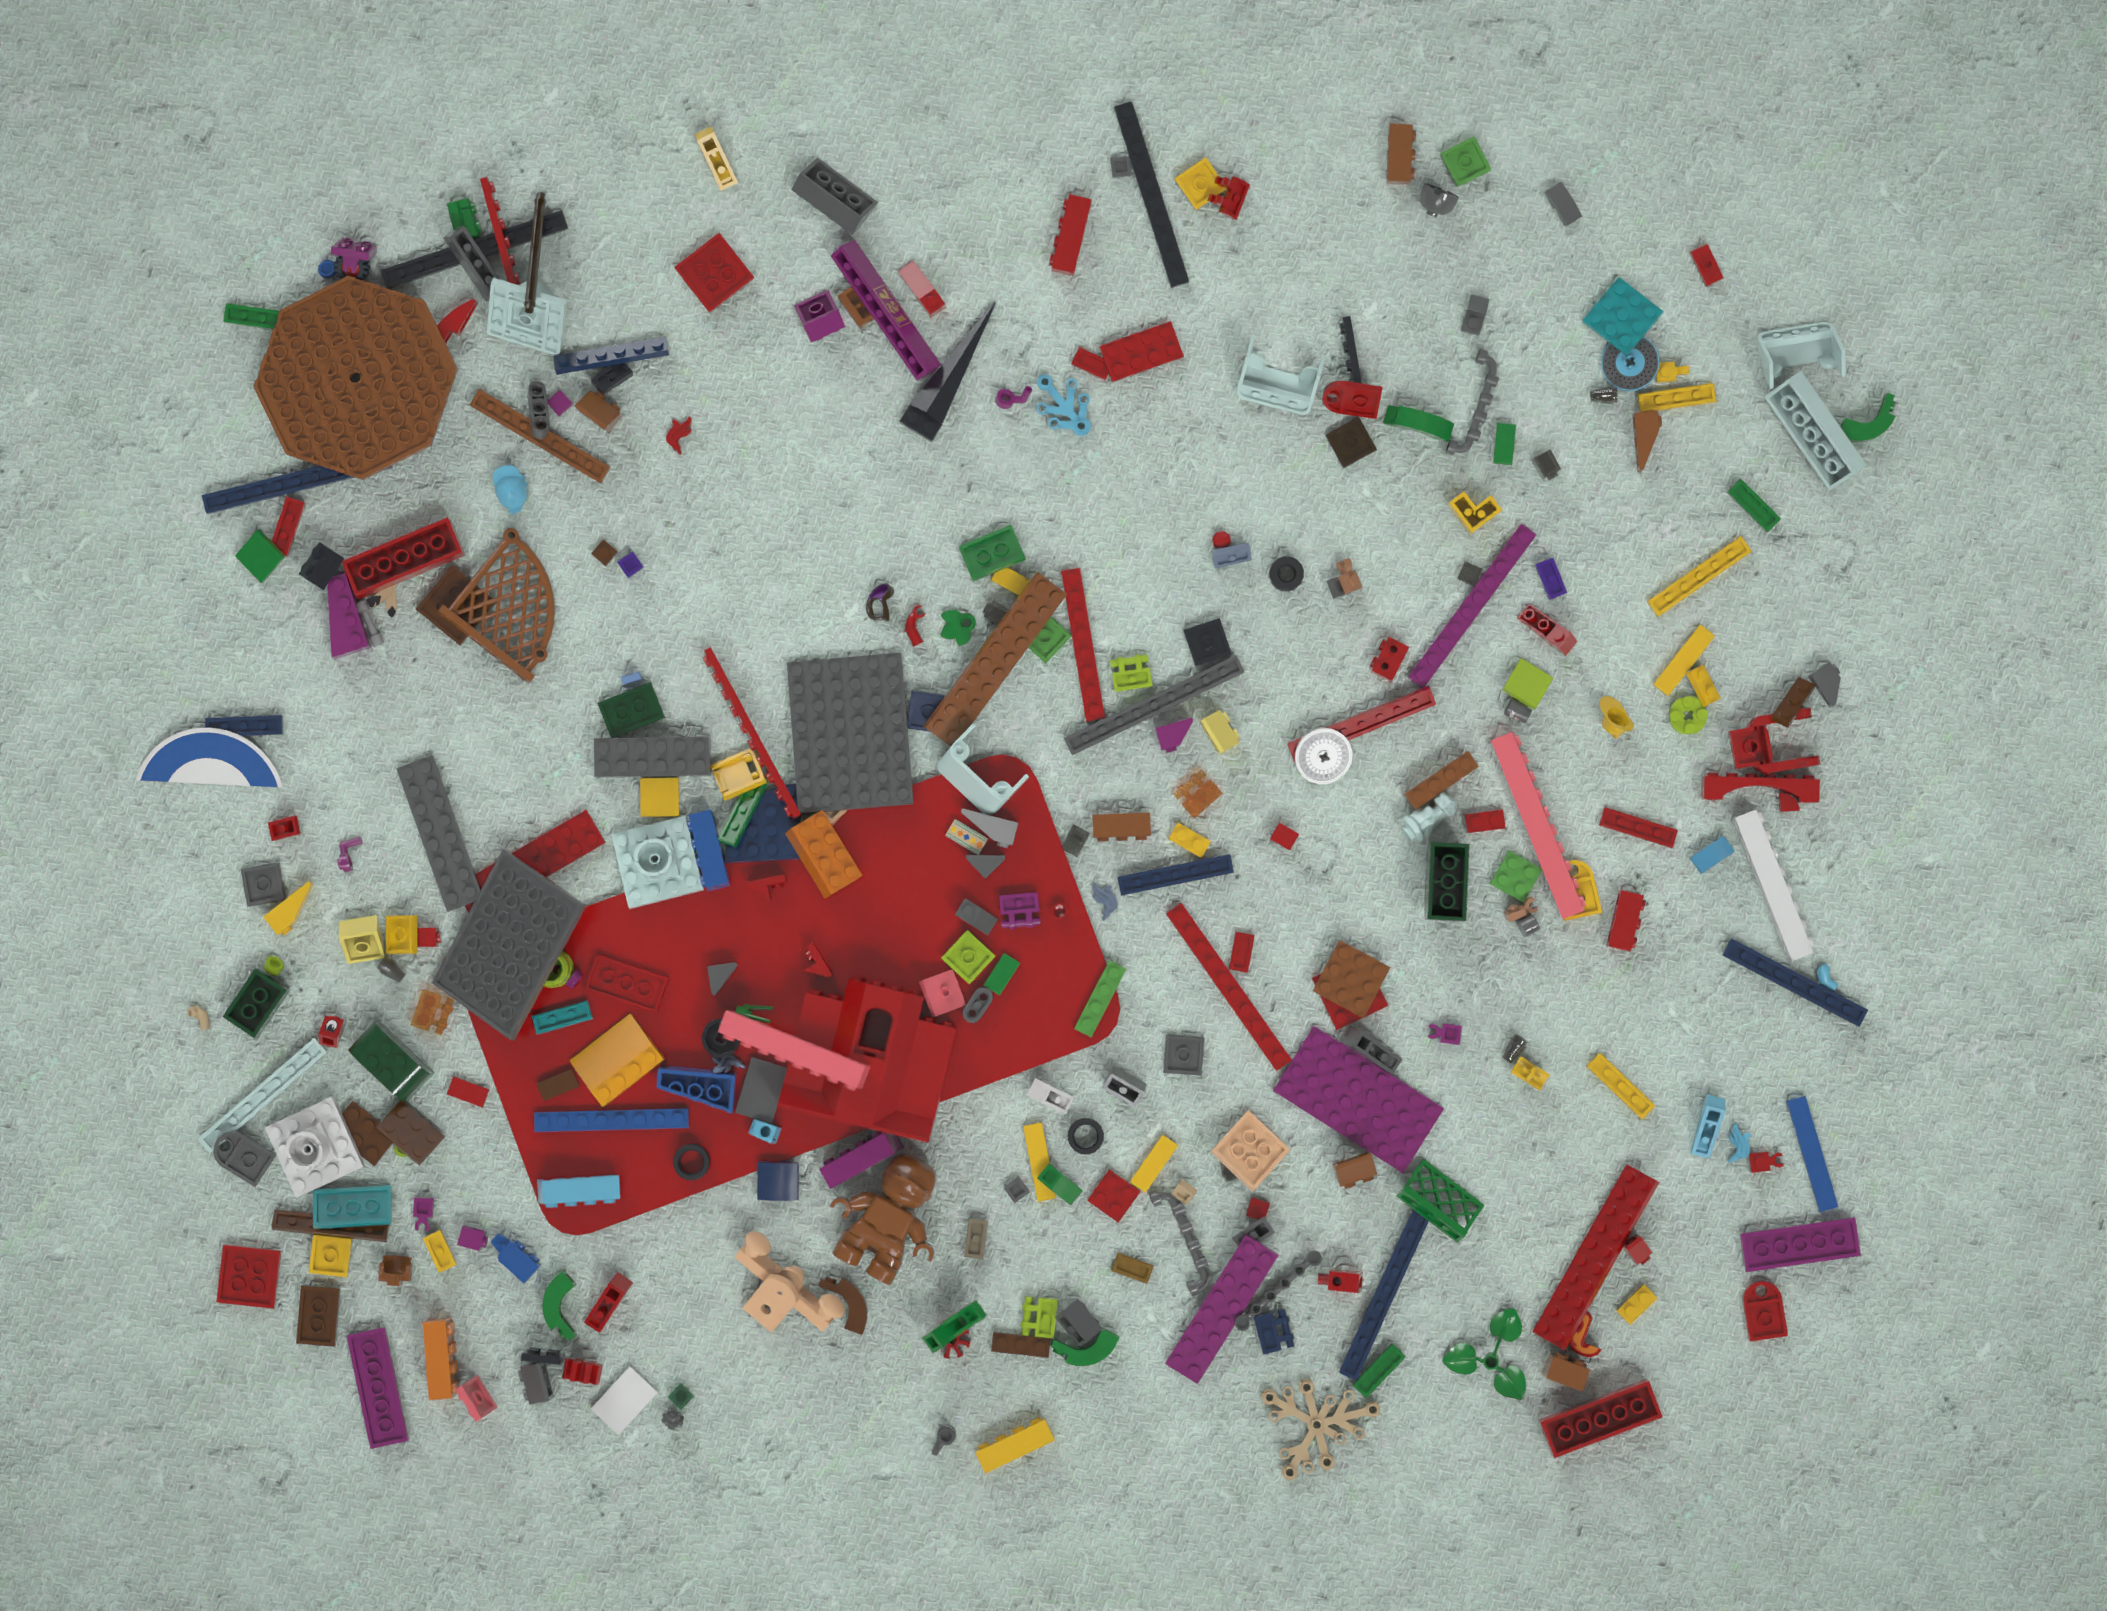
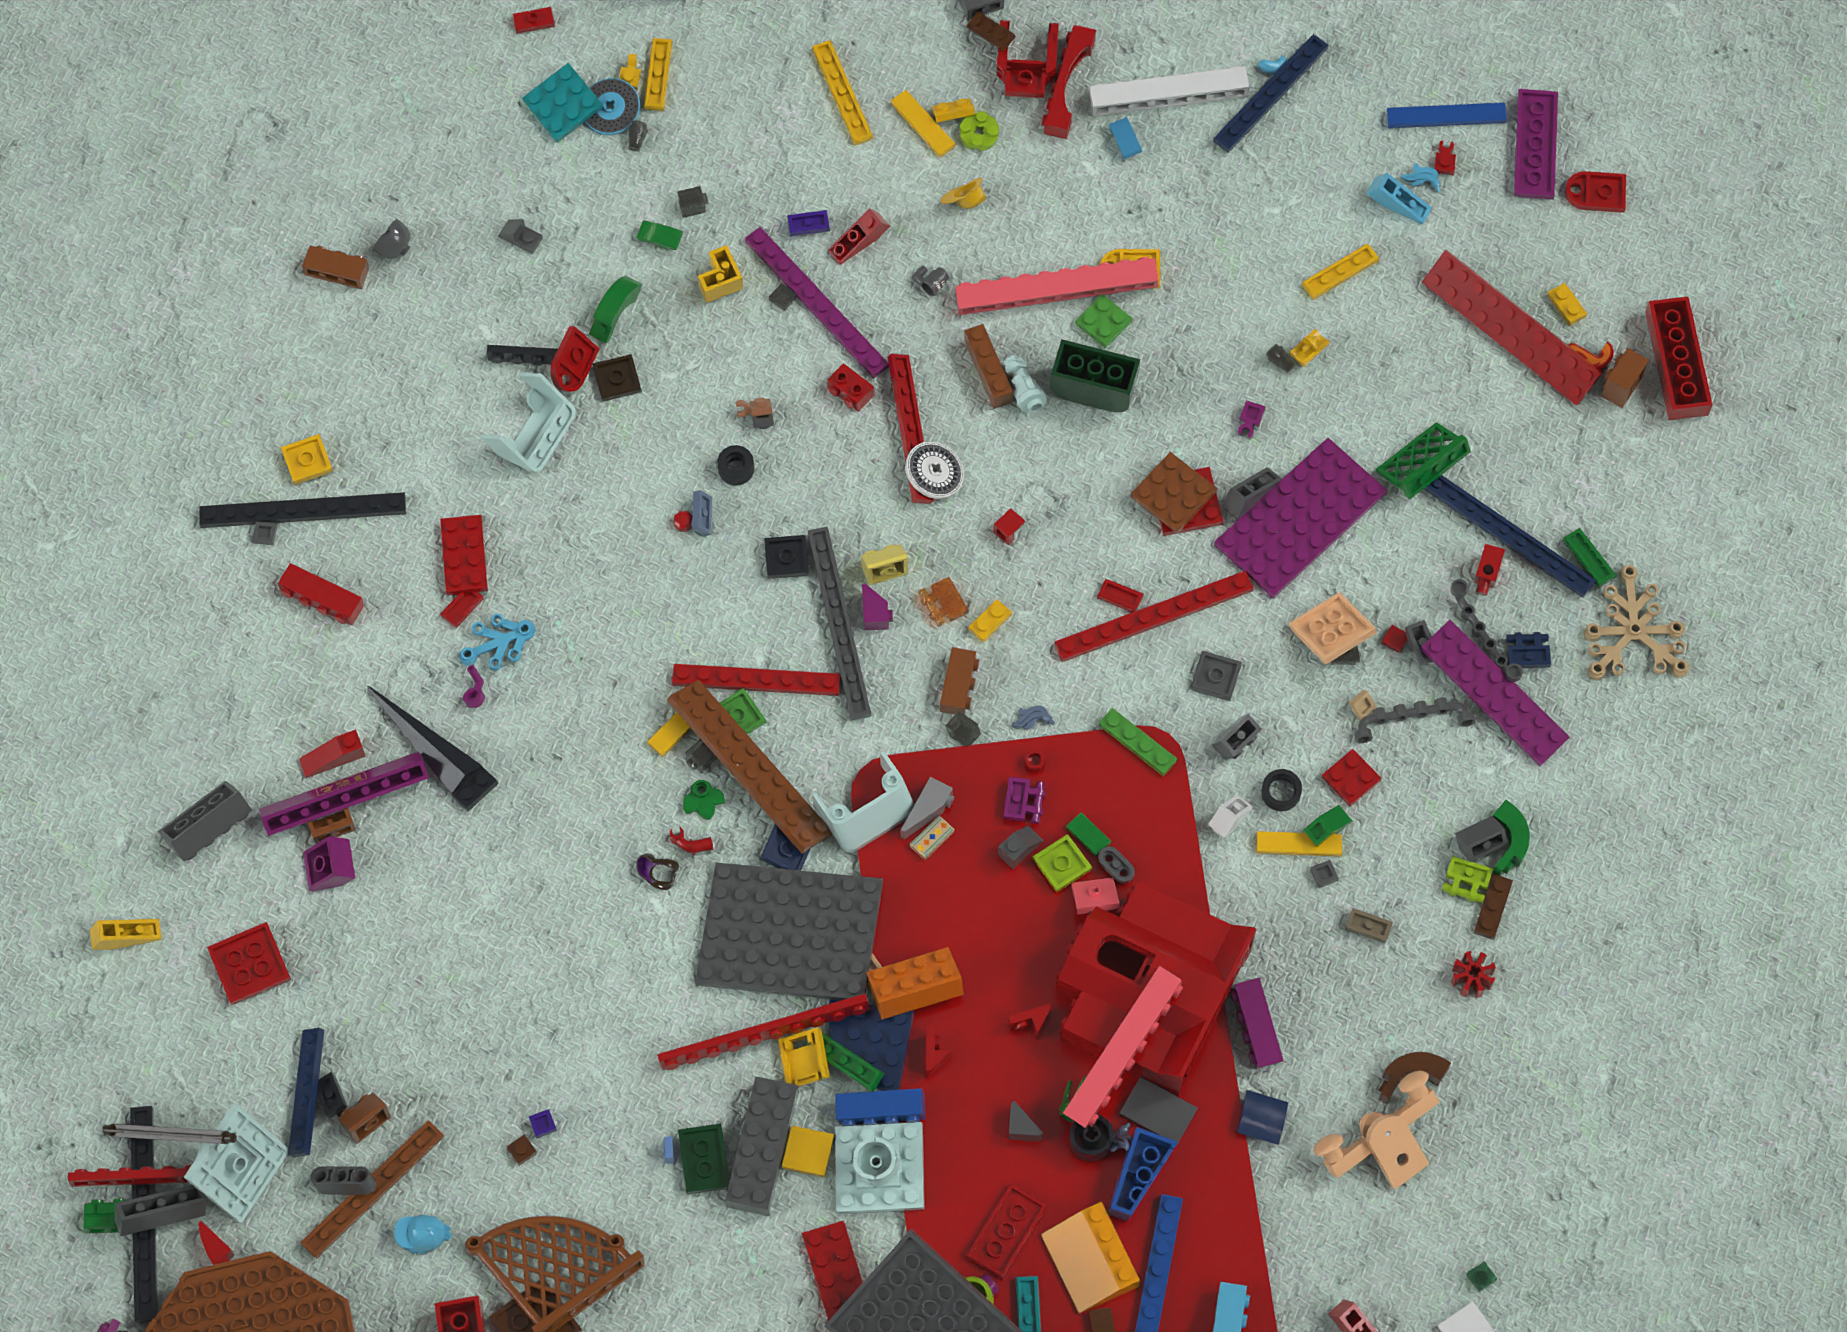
camera: 80 degrees left, 20 degrees down
magenta tile [547,390,573,417] -> none
dark grey plant [661,1410,684,1430] -> none
red piece [666,417,692,455] -> none
black tyre [673,1144,710,1180] -> none
medium azure leg [748,1119,782,1144] -> none
dark orange piece [830,1154,937,1285] -> none
green arch [922,1300,987,1353] -> none
dark grey piece [931,1424,956,1456] -> none
green plate [958,525,1026,582] -> none
dark grey slope [966,855,1005,879] -> none
yellow brick [975,1417,1055,1474] -> none
lime plate [1110,654,1153,692] -> none
pearl gold tile [1111,1252,1154,1284] -> none
dark blue plate [1117,854,1234,896] -> none
yellow tile [1130,1134,1178,1193] -> none
red plate [1208,176,1250,220] -> none
dark orange slope [1332,1152,1377,1189] -> none
bright green plate [1440,136,1492,188] -> none
green plant [1442,1308,1526,1400] -> none
dark grey bar [1445,348,1499,456] -> none
red plate [1465,809,1506,834] -> none
lime tile [1502,658,1553,710] -> none
nougat plate [1503,897,1539,922] -> none
dark grey leg [1515,913,1541,937] -> none
dark grey slope [1545,182,1582,226] -> none
red tile [1598,807,1678,848] -> none
red brick [1606,890,1646,952] -> none
red slope [1623,1234,1652,1265] -> none
dark orange slope [1632,411,1662,472] -> none
green plate [1726,478,1781,533] -> none
red tile [1779,793,1800,812] -> none

